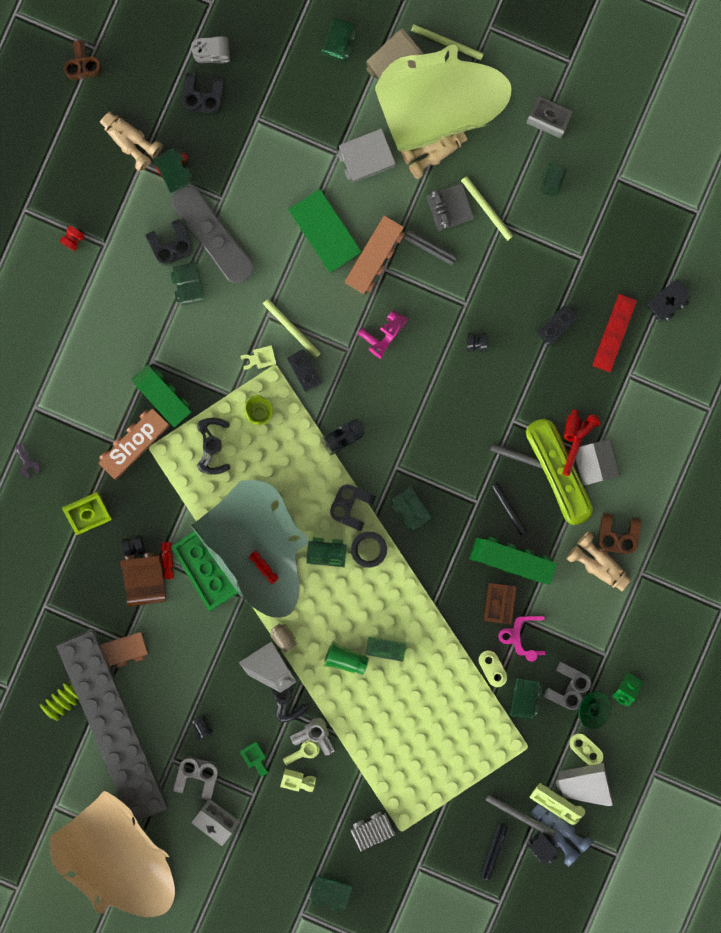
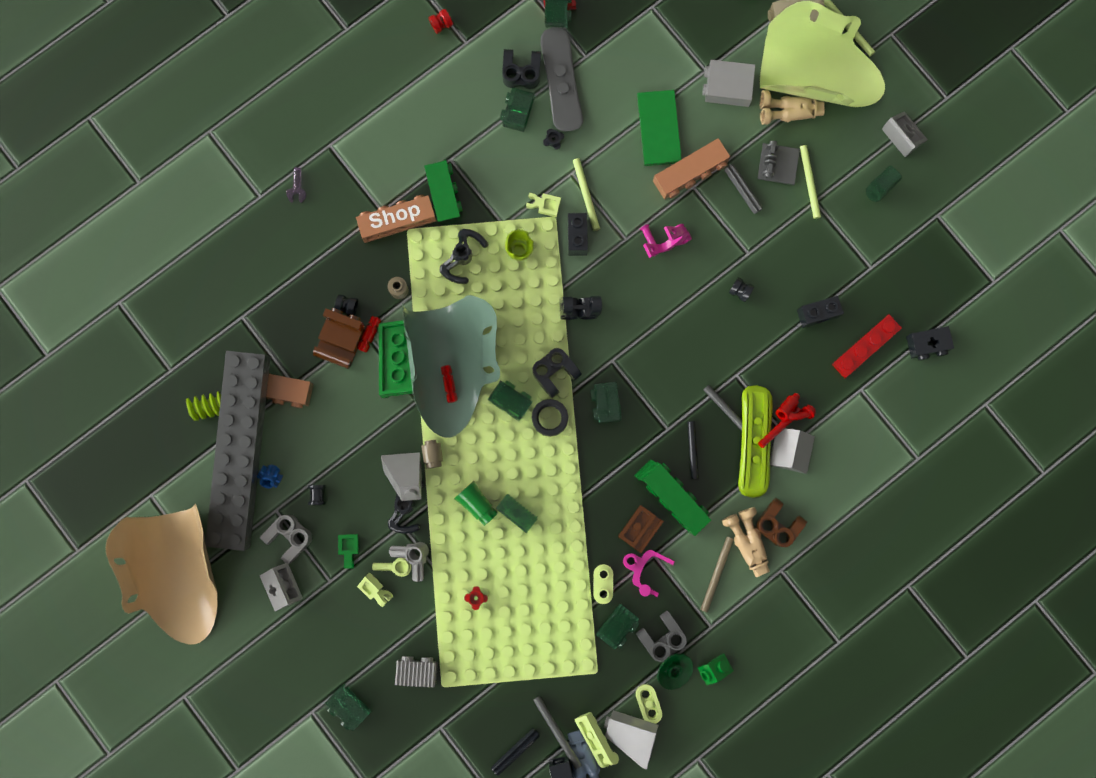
camera: 30 degrees right, 5 degrees down
lime slope [62,492,111,535] -> none
none -> blue gear [257,465,283,489]
none -> dark tan brick [388,277,409,299]
none -> red plate [464,586,488,610]
none -> black plate [543,129,564,150]
none -> dark tan bar [700,537,734,613]

